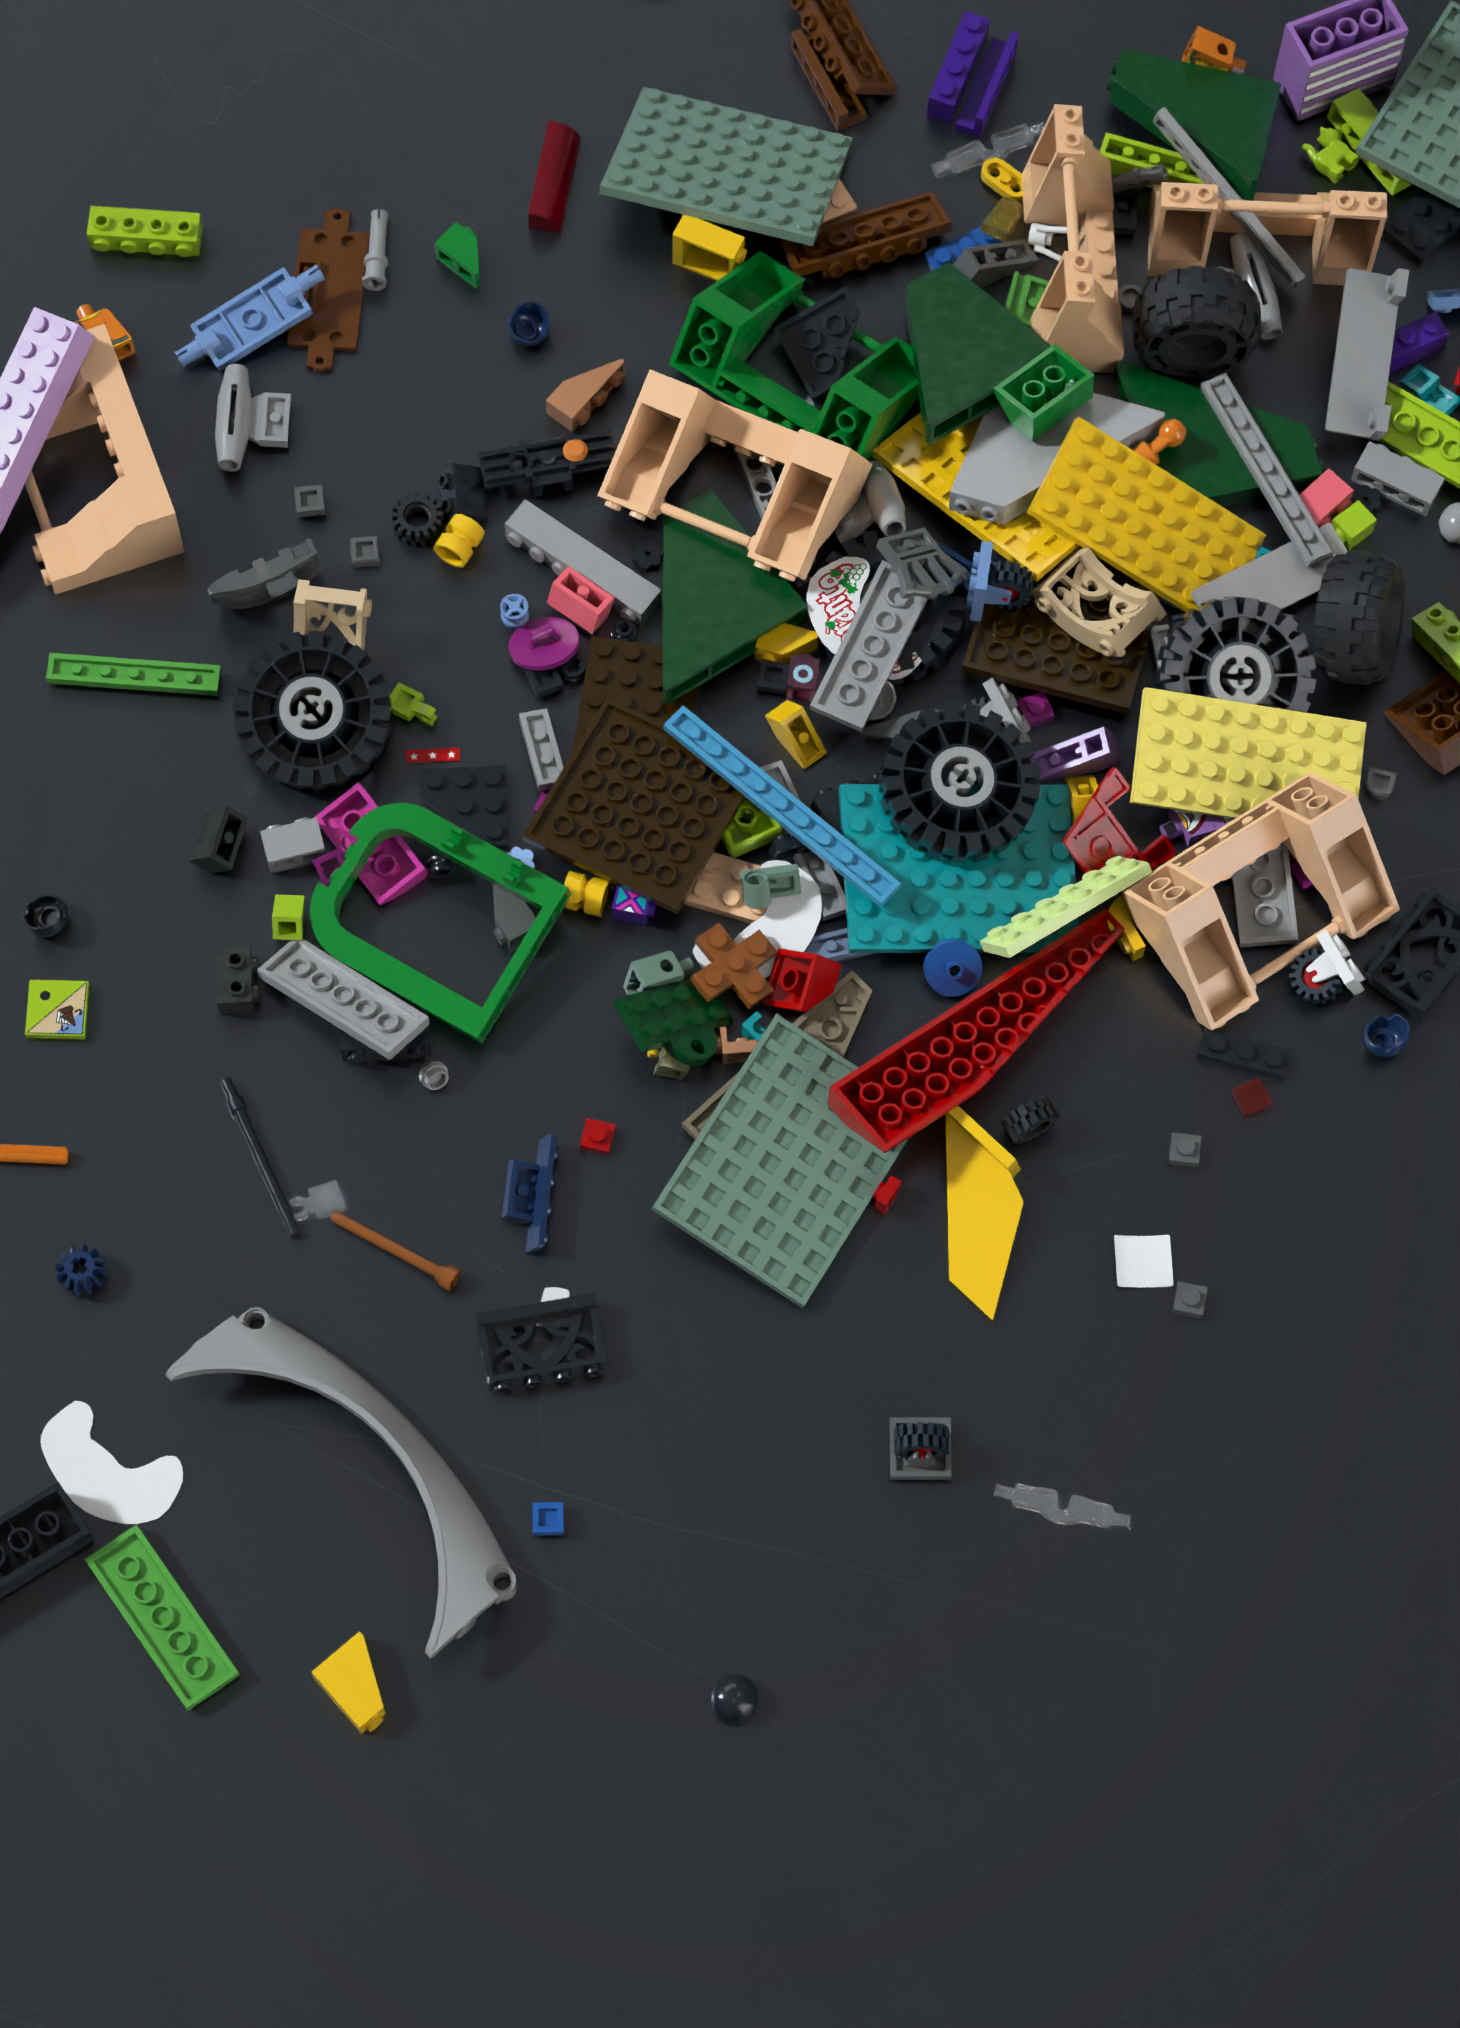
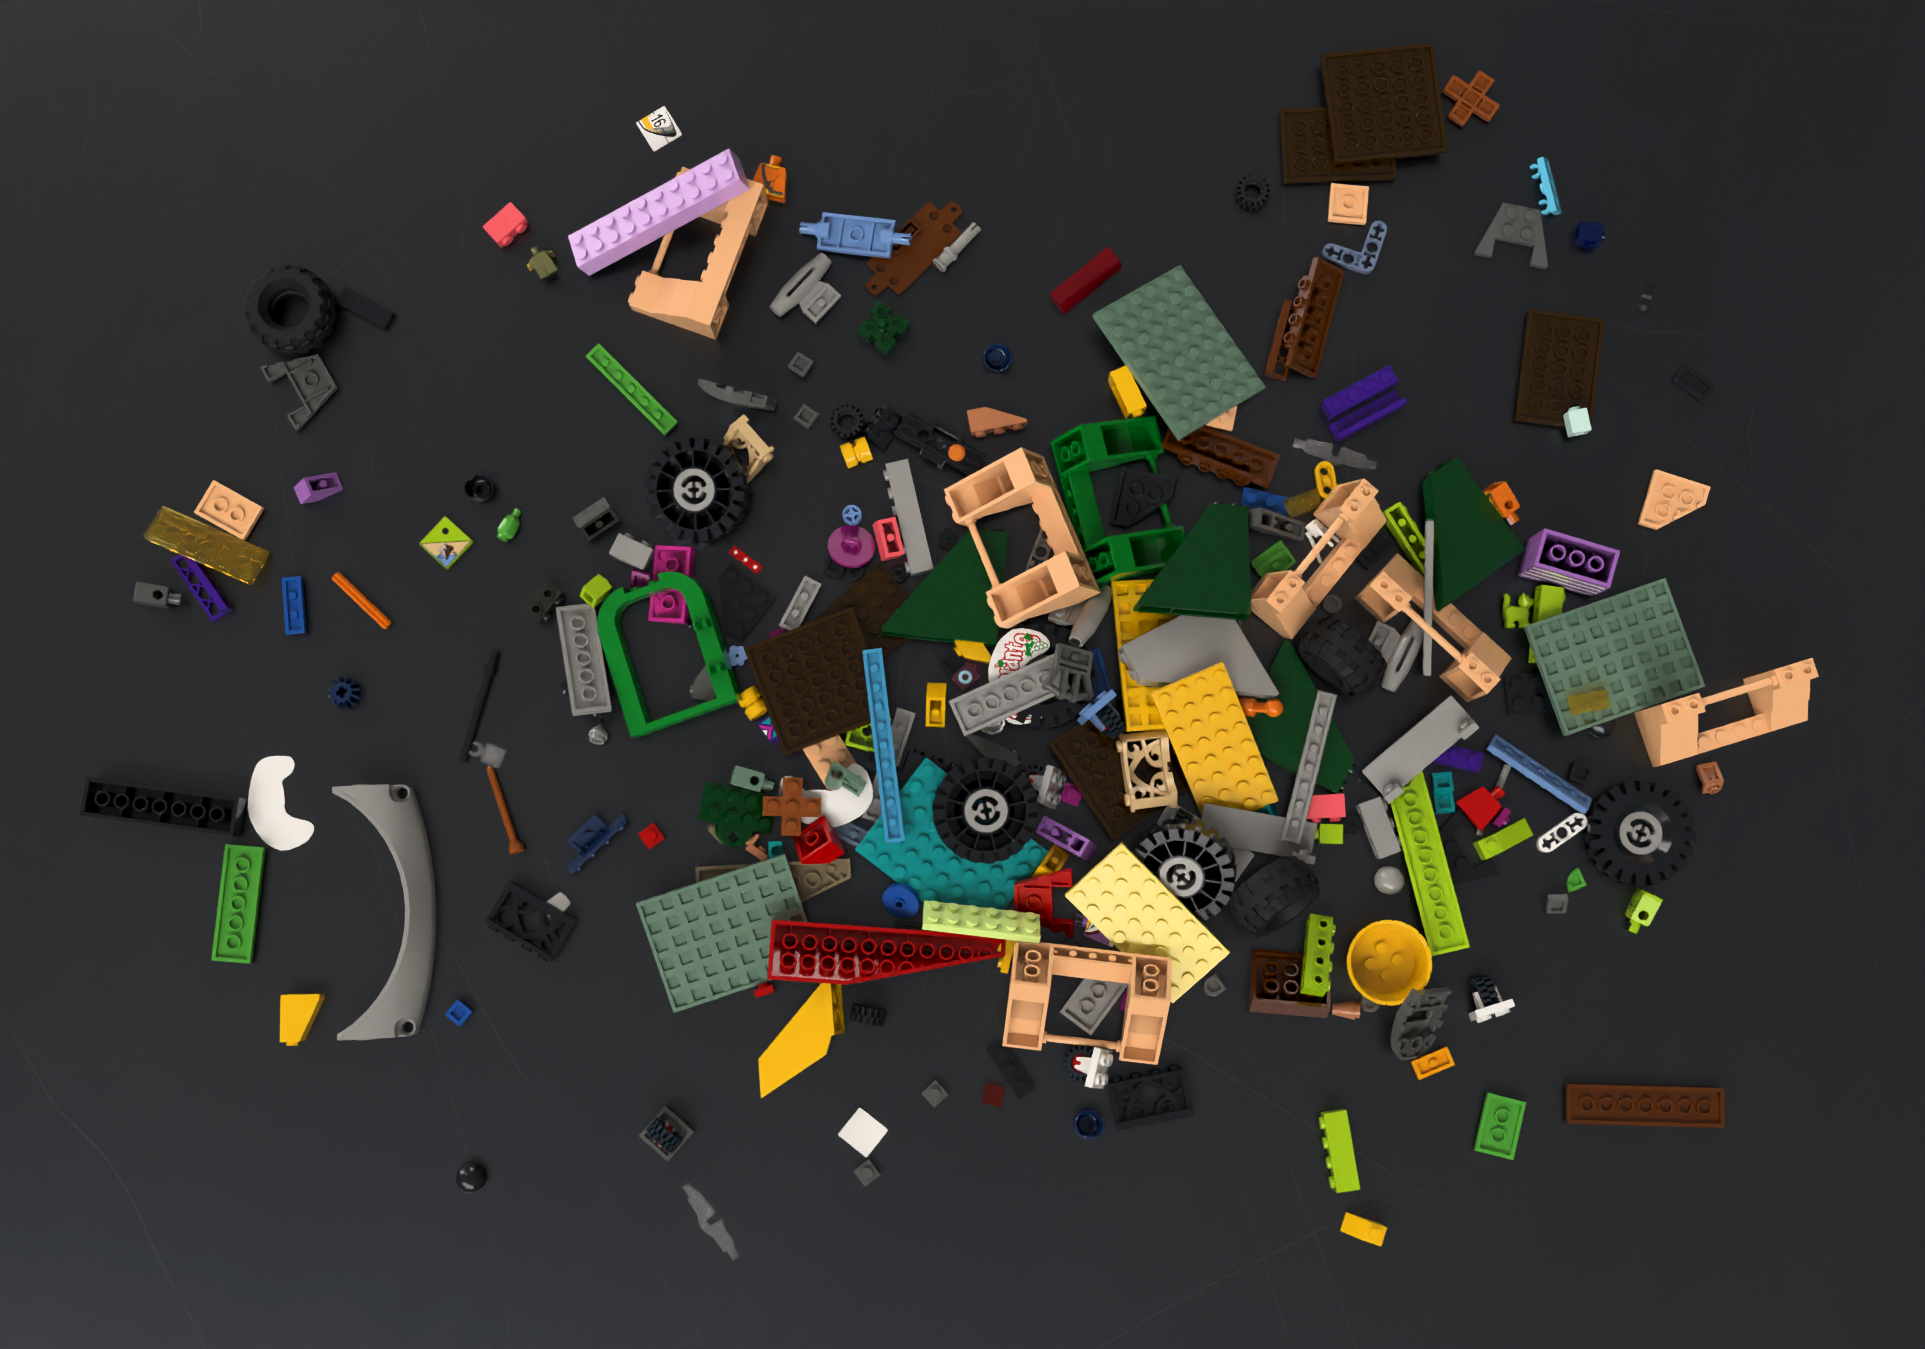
camera: 45 degrees right, 15 degrees up
lime brick [87,206,203,257] -> none
lime plate [390,682,438,726] -> none
green slope [434,222,480,289] -> none
green slope [993,344,1094,442] -> none
dark grey pin [1112,164,1168,193] -> none
none -> bright green plant [497,508,521,542]
none -> dark green brick [857,300,910,357]

